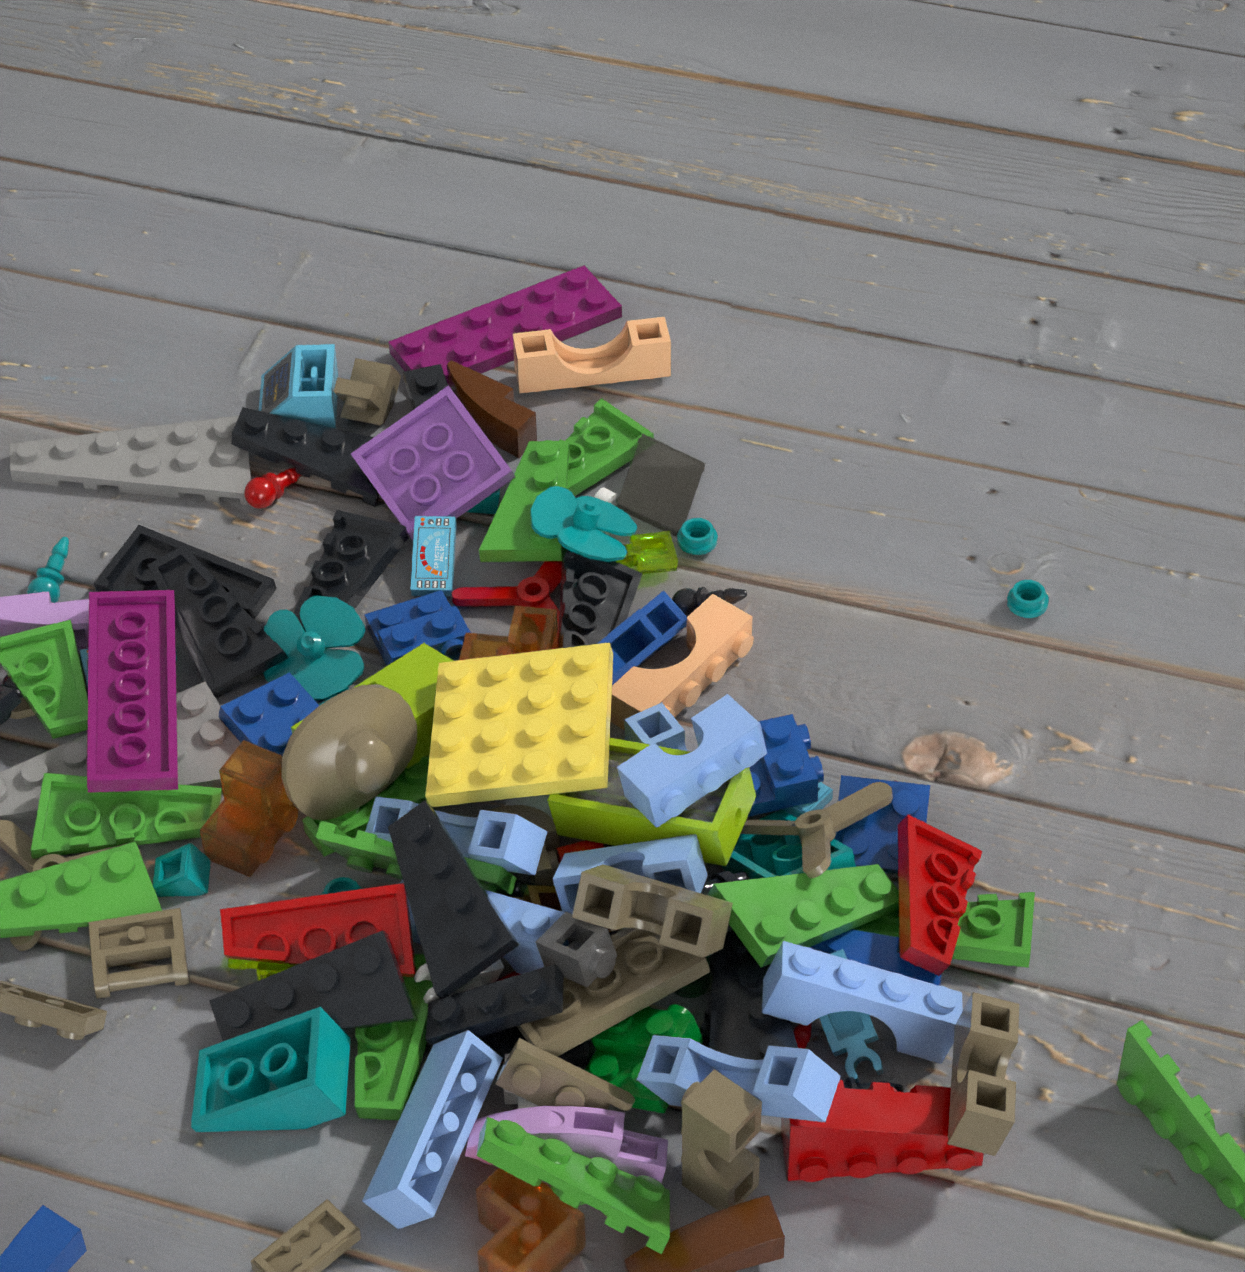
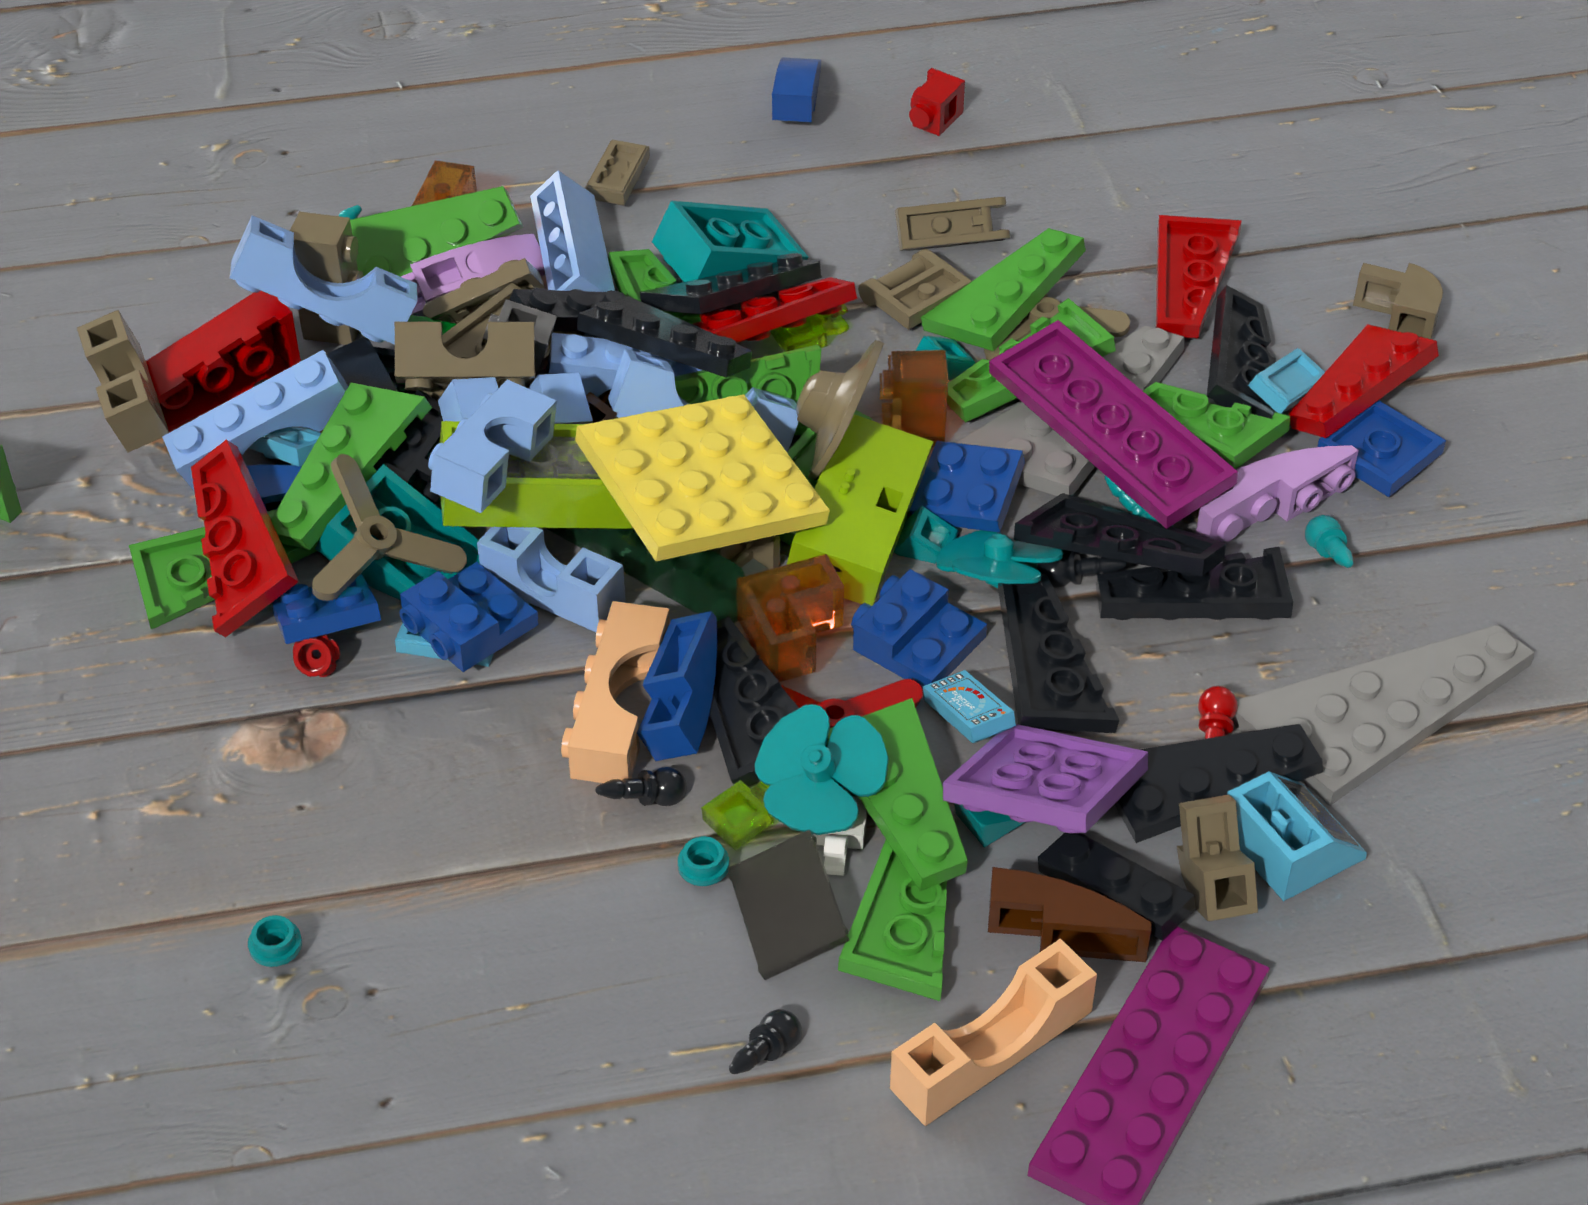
camera: 150 degrees right, 0 degrees up
none -> black bar [729,1009,802,1074]

